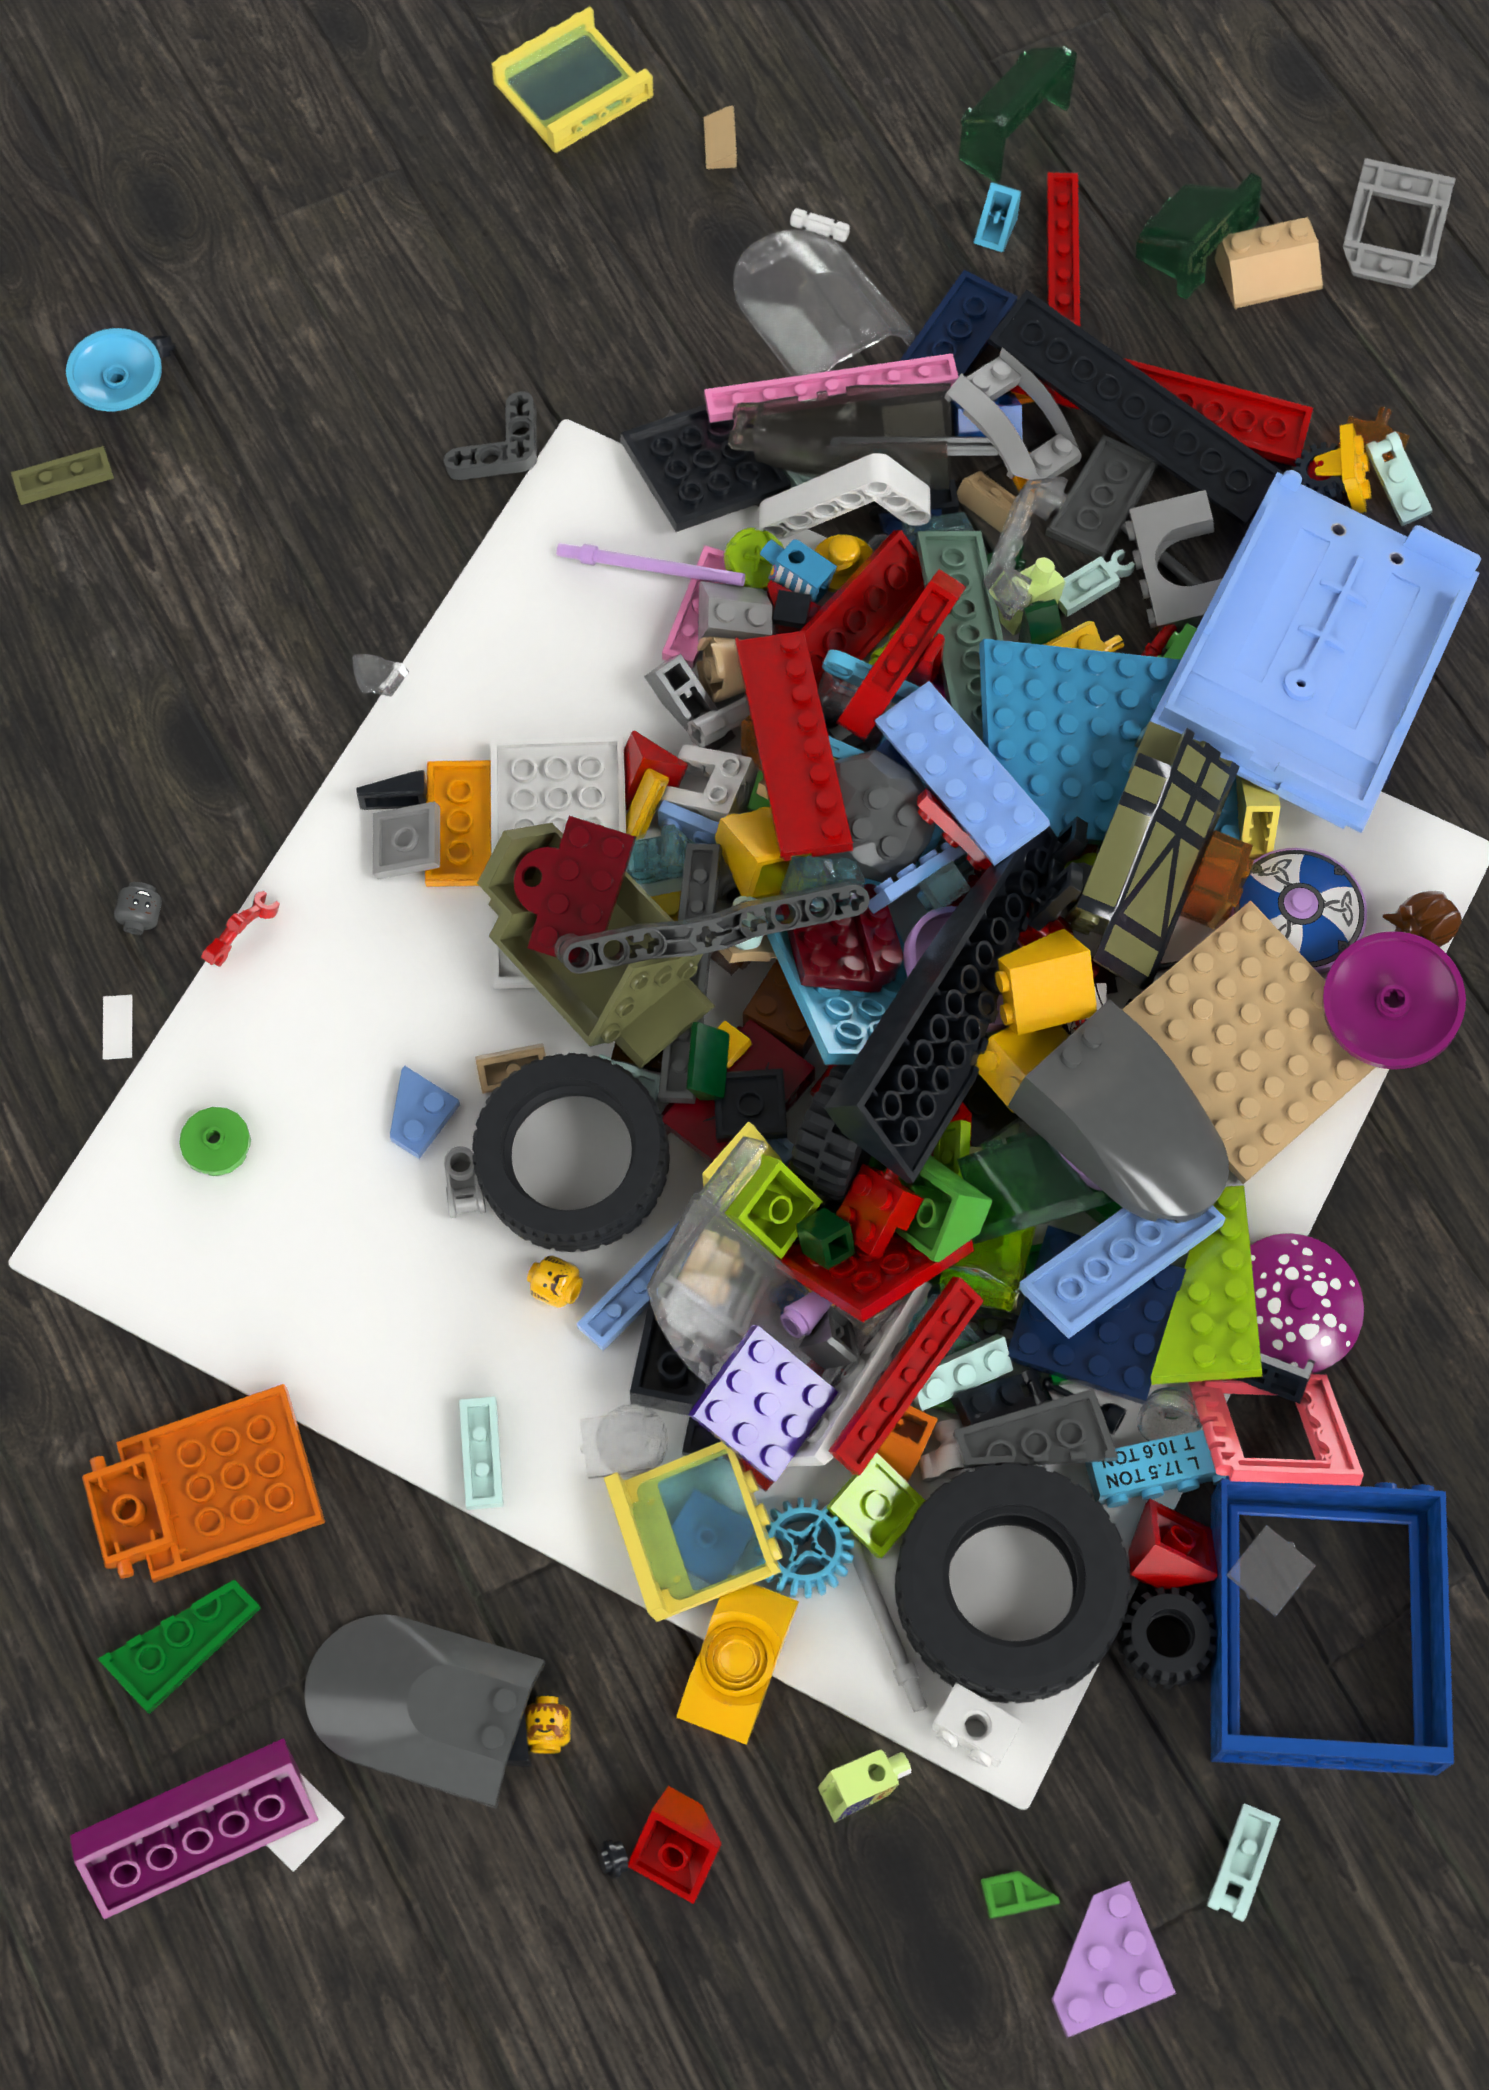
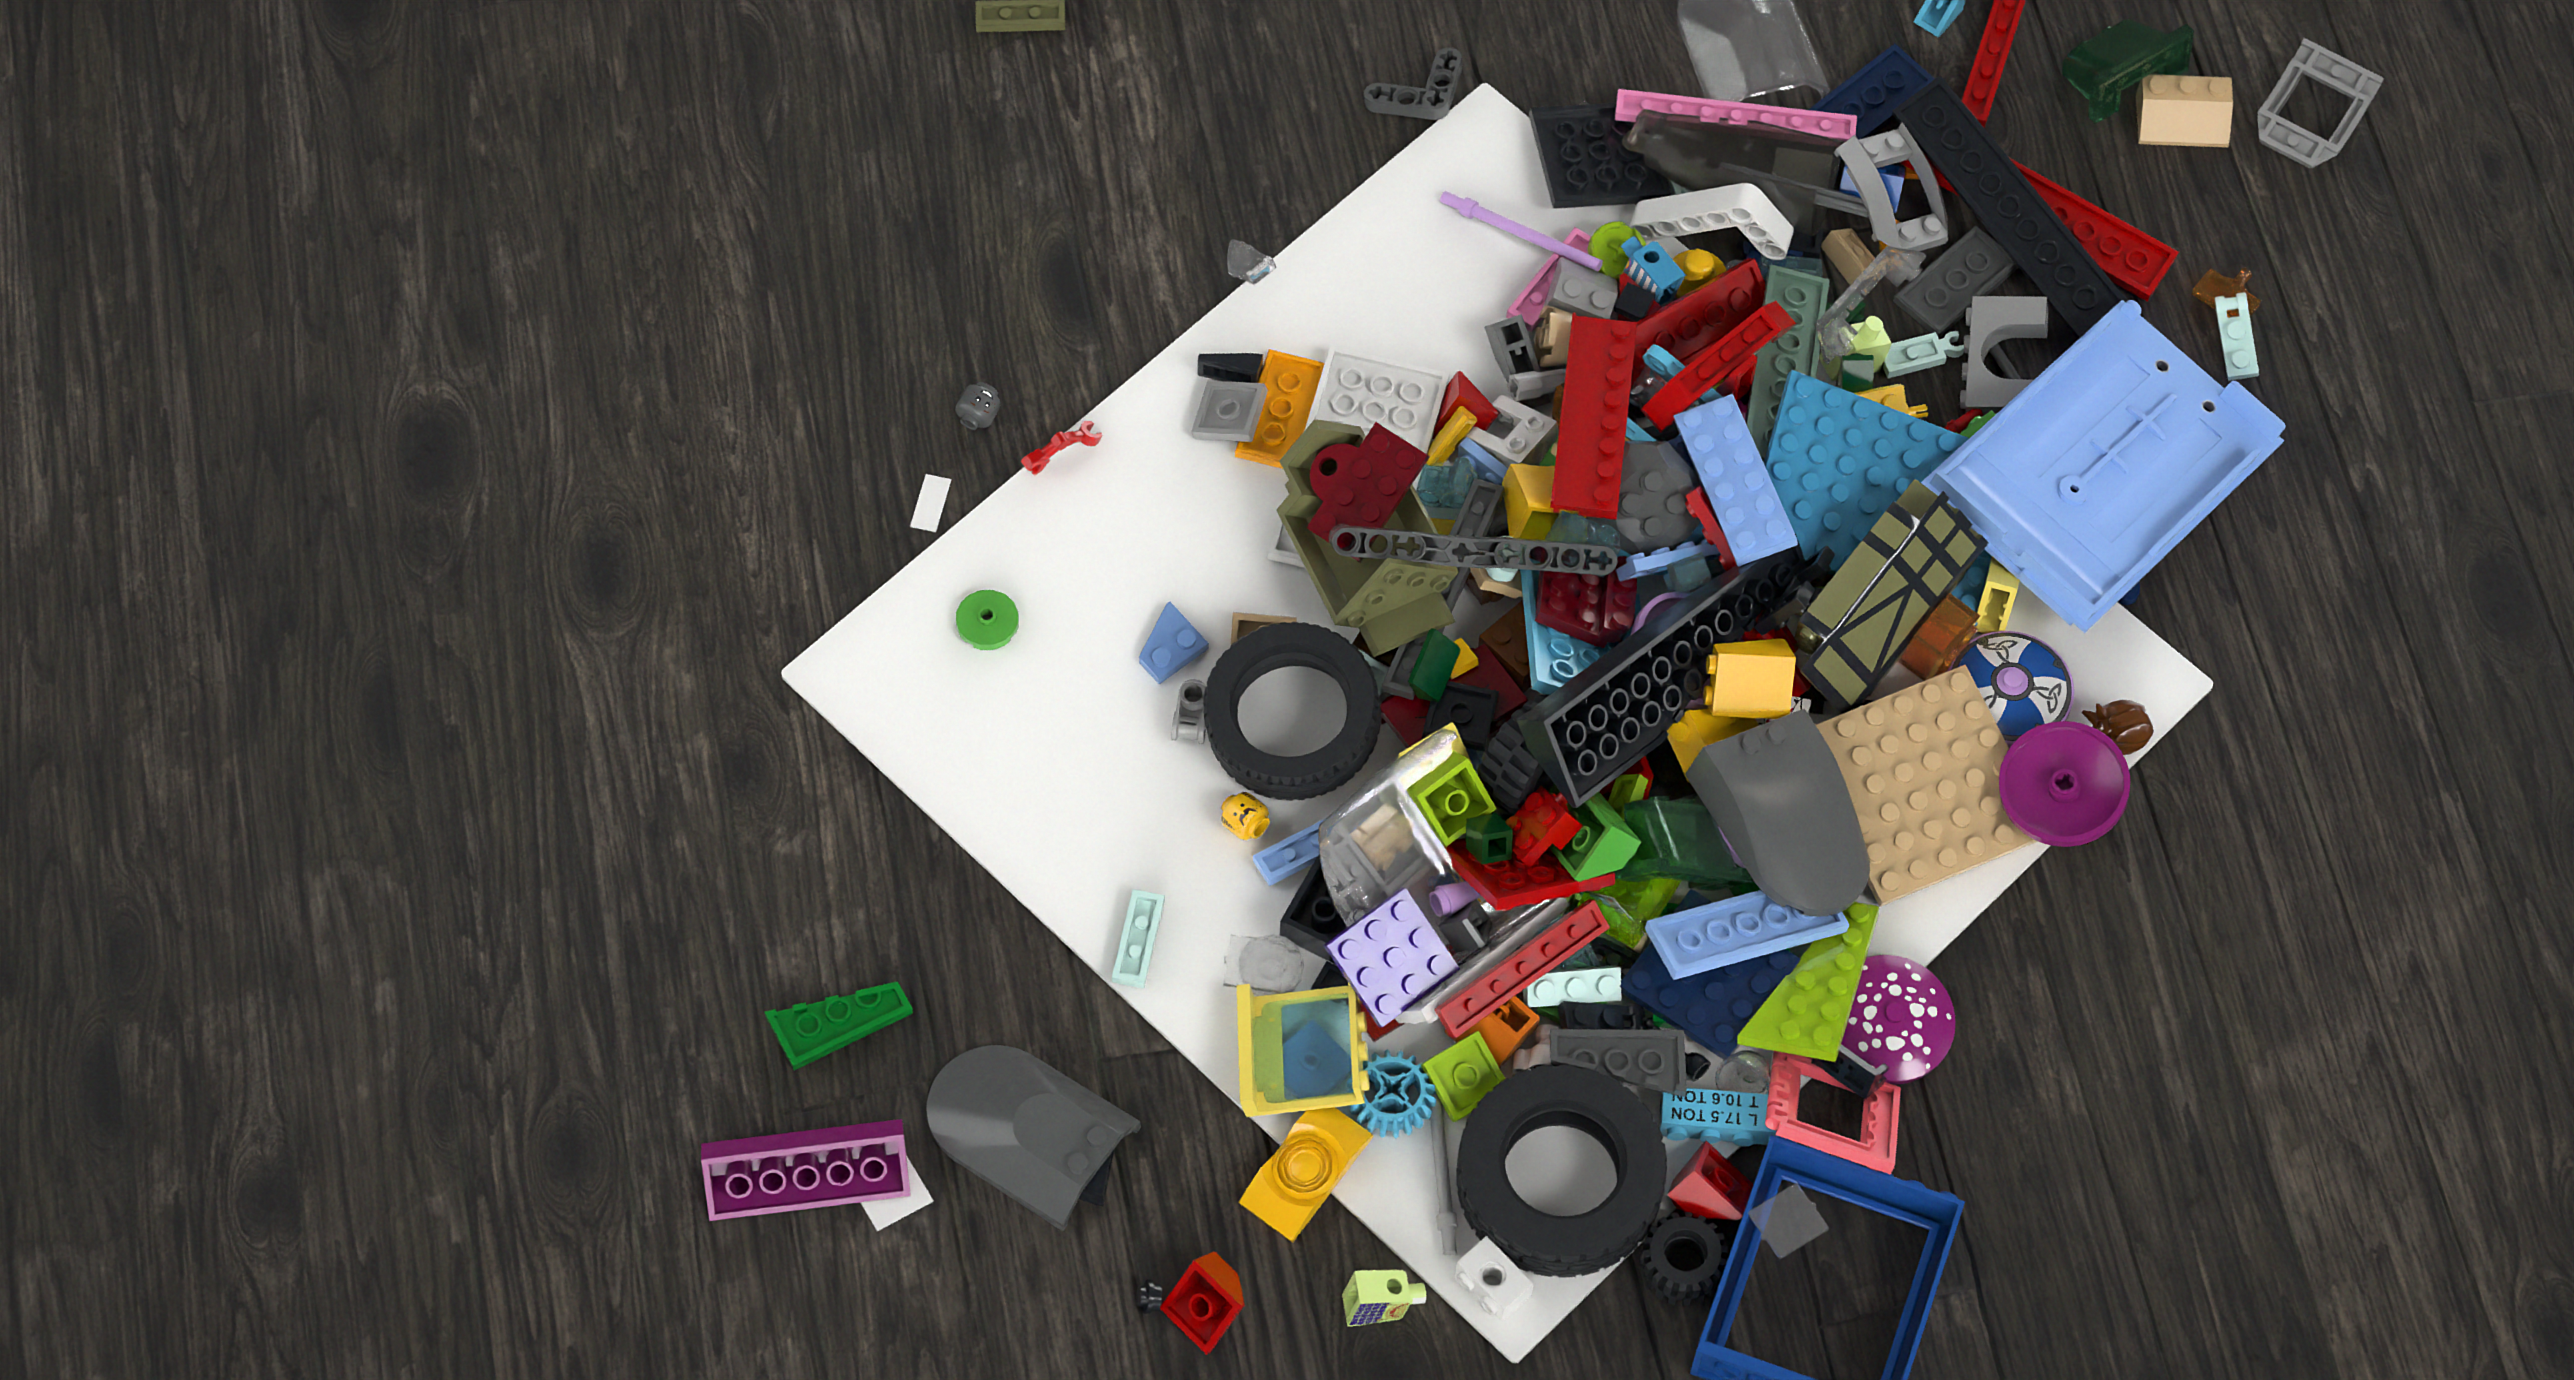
camera: 15 degrees right, 5 degrees down
orange plate [82,1384,325,1583] -> none
yellow head [525,1696,571,1754] -> none
yellow plate [1293,423,1371,513] -> none

